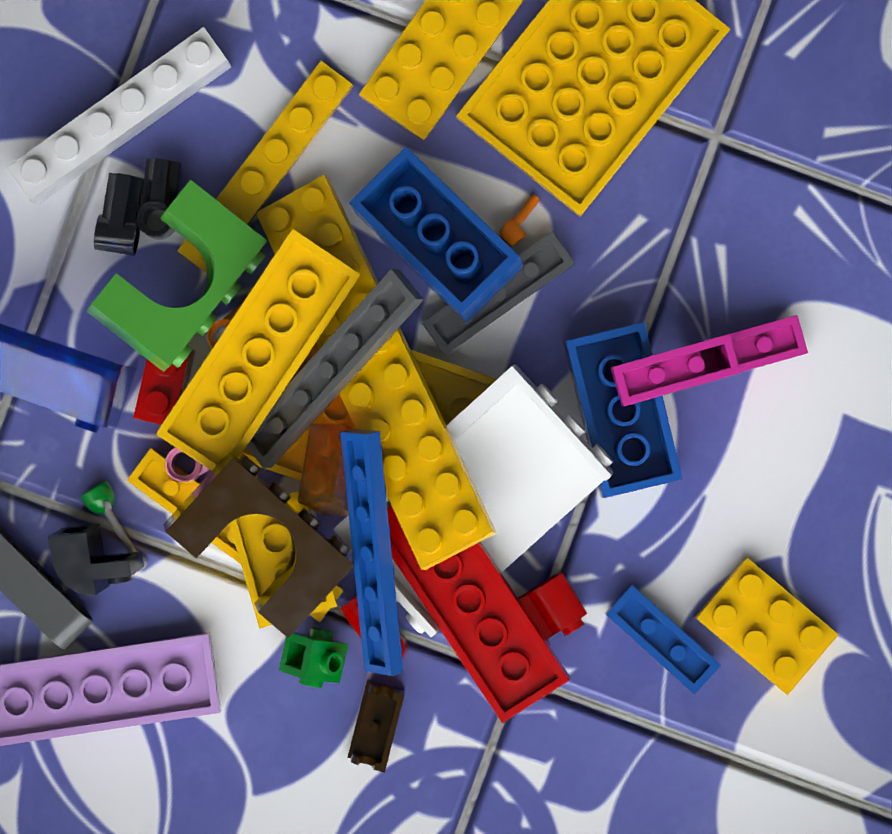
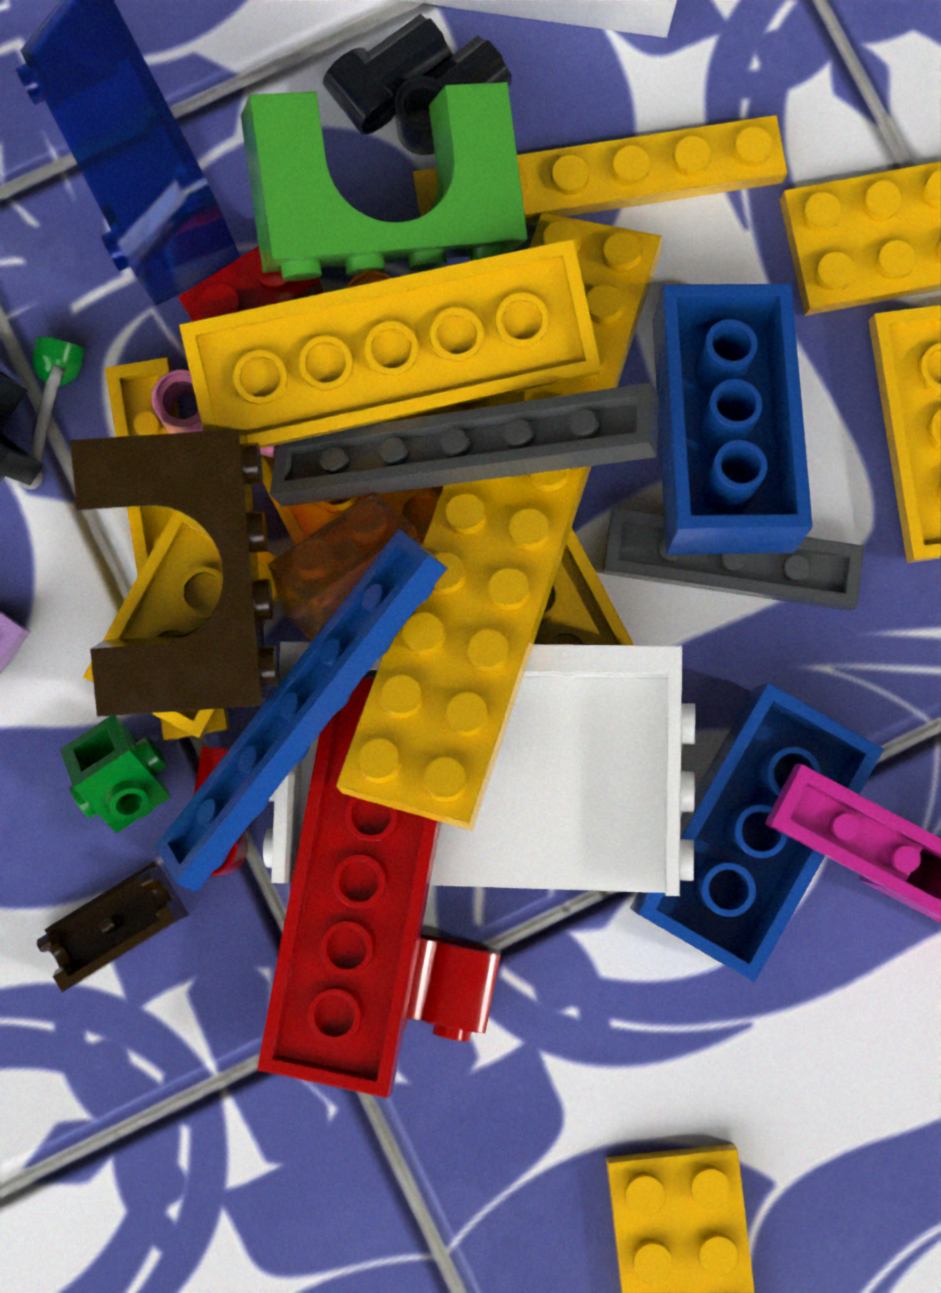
camera: 40 degrees right, 5 degrees down
orange hand [499,194,540,248] -> none
blue plate [605,584,721,695] -> none

